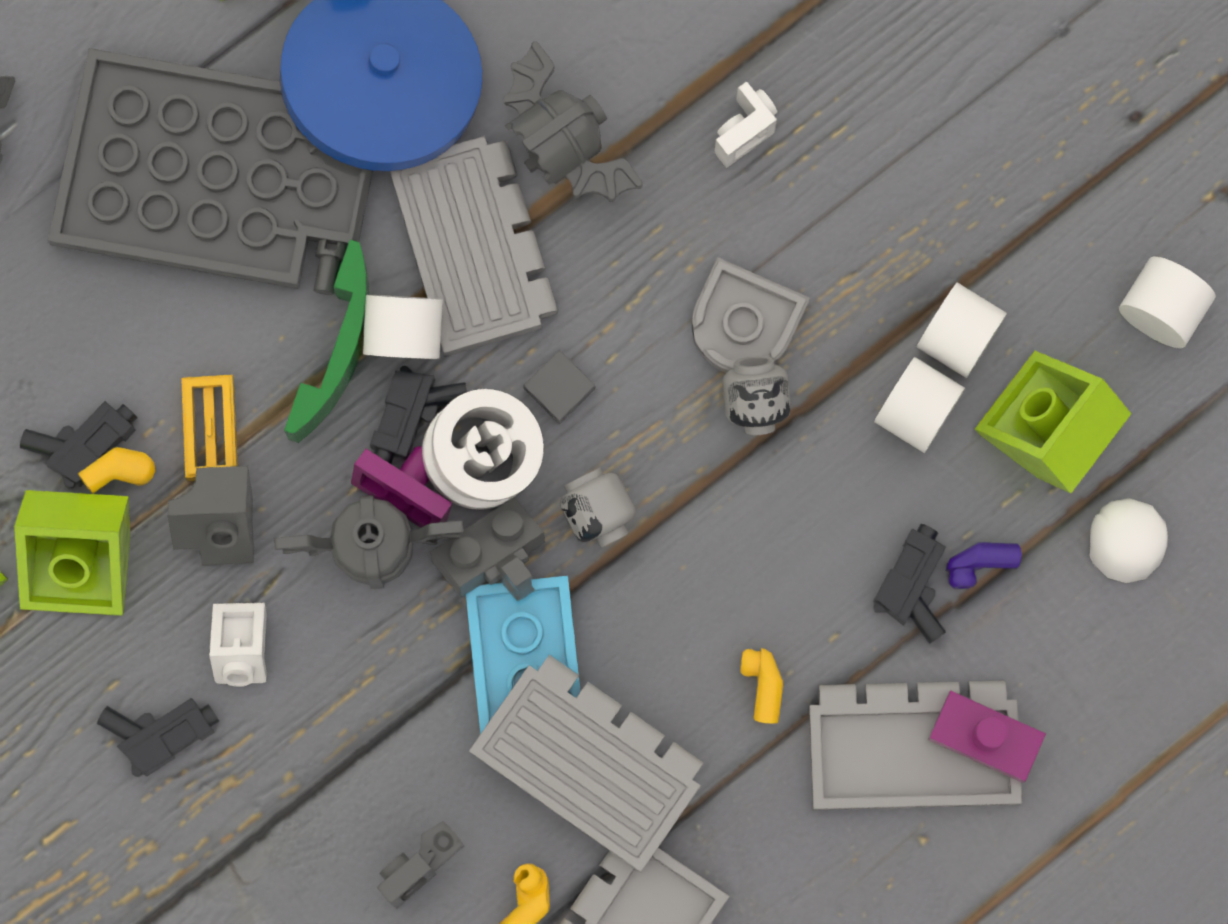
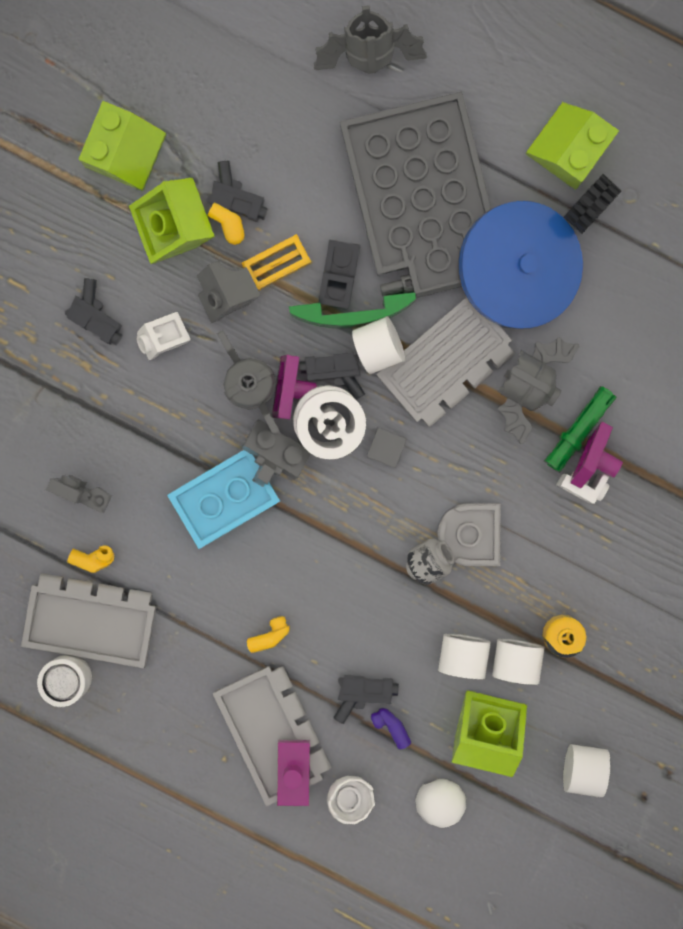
camera: 70 degrees right, 10 degrees up
light grey hinge [469,655,704,872] -> none
light grey head [560,468,636,548] -> none
none -> black slope [318,239,360,309]
none -> white hair [327,775,375,824]
none -> yellow head [542,614,587,658]
none -> green pin [544,386,617,473]
none -> magenta tile [570,422,623,489]

